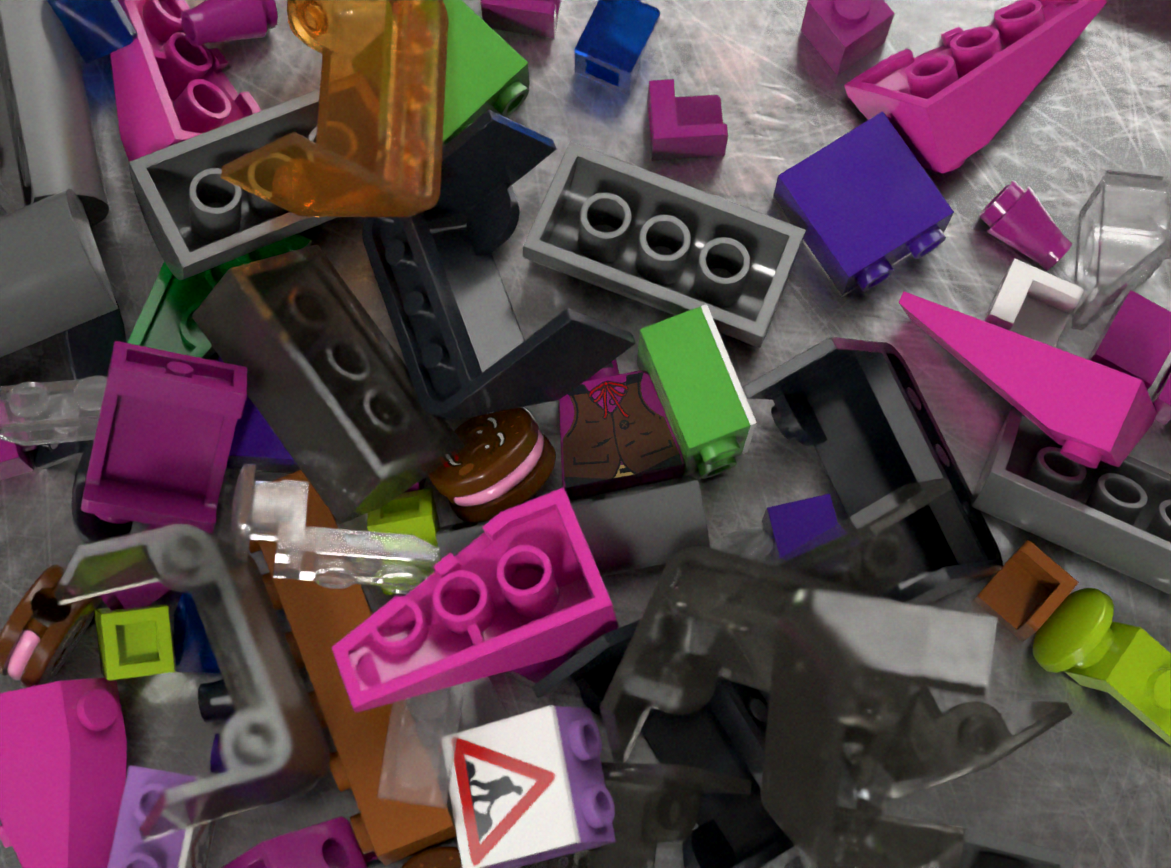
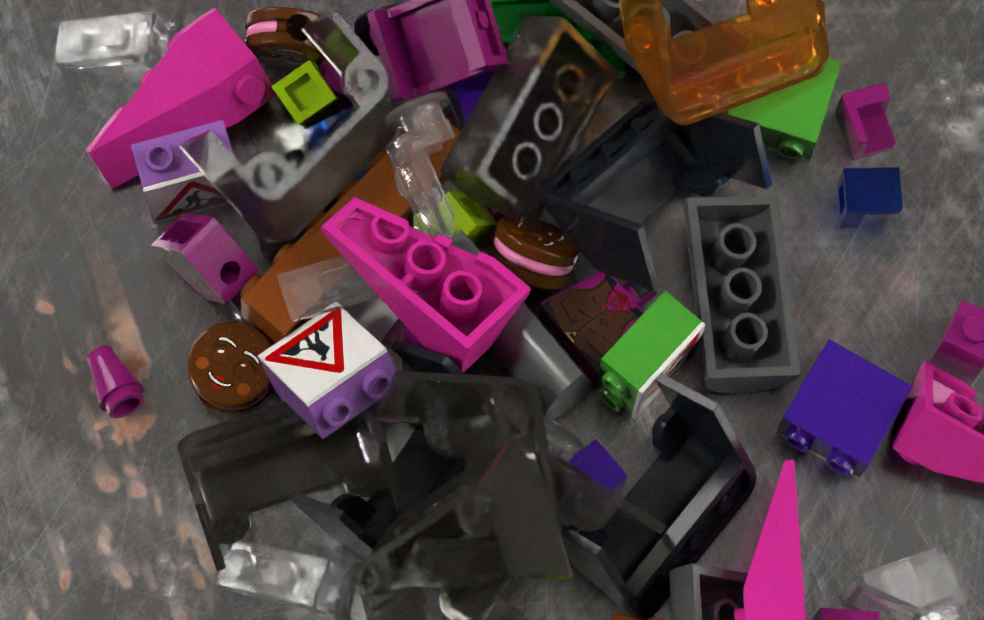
camera: 60 degrees right, 5 degrees down
magenta panel [647,79,728,161] -> none
magenta cone [979,180,1073,271] -> none
white panel [984,258,1084,347] -> none

